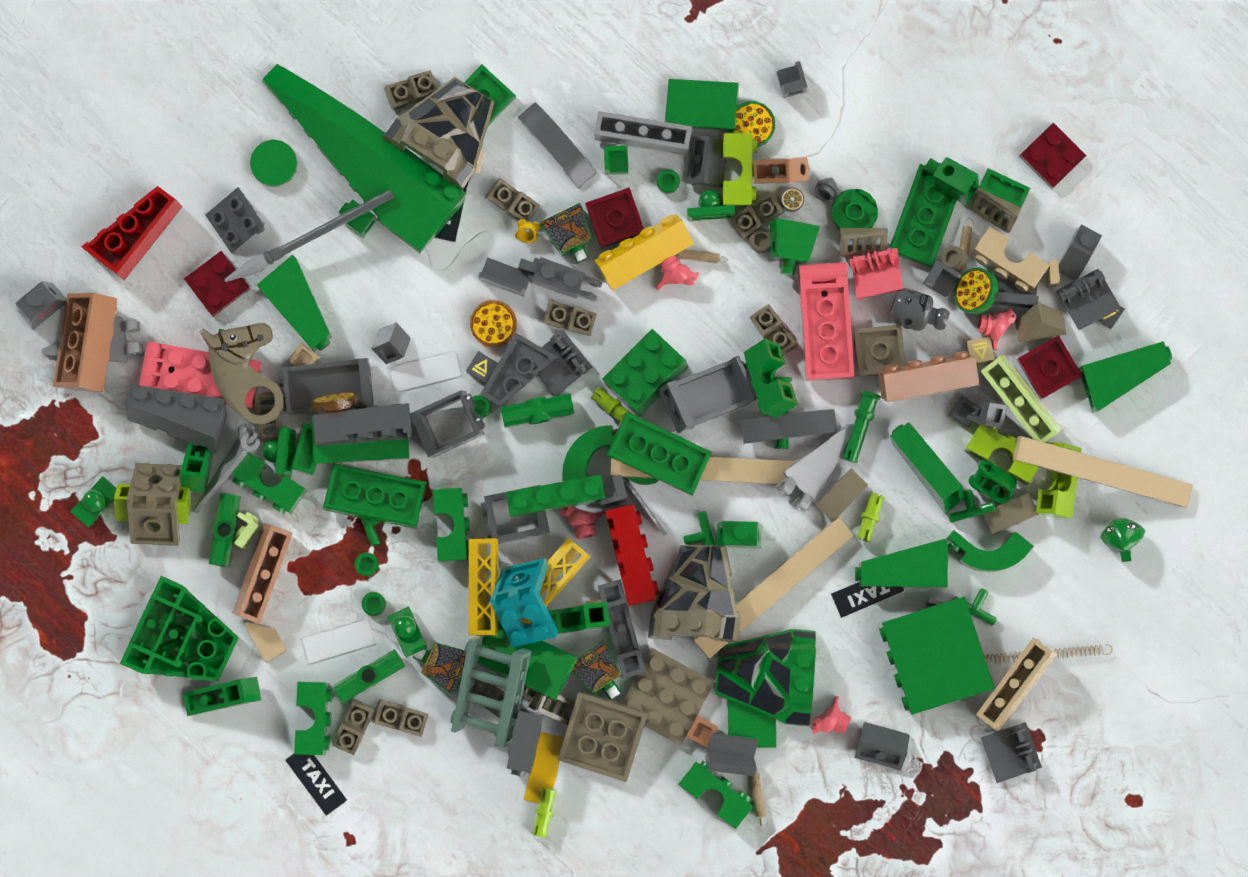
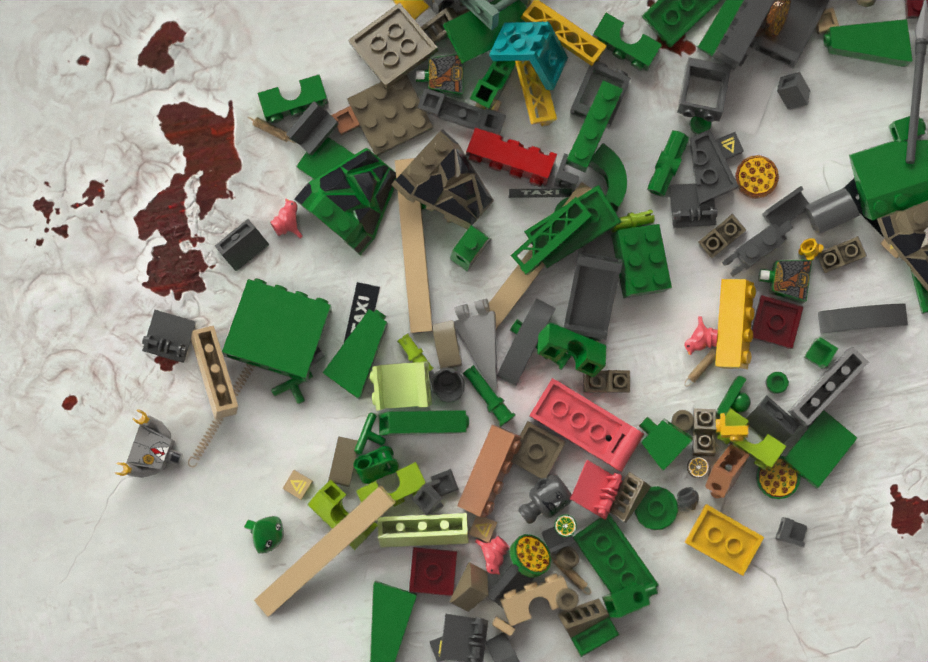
camera: 130 degrees right, 0 degrees up
coral animal [559,506,605,539] -> none
green piece [683,511,715,546] -> none
green arch [946,530,1034,572] -> none
none -> light grey torso [115,409,183,478]
none -> tan tile [282,470,313,500]
none -> yellowish green panel [370,361,432,411]
none -> dark grey hair [432,367,465,402]
none -> green fence [510,197,594,275]
none -> tile [554,515,577,537]
none -> dark tan tile [556,588,579,611]
none -> yellow plate [684,504,764,576]
none -> yellow bracket [716,413,748,442]
none -> dark grey brick [805,188,860,233]

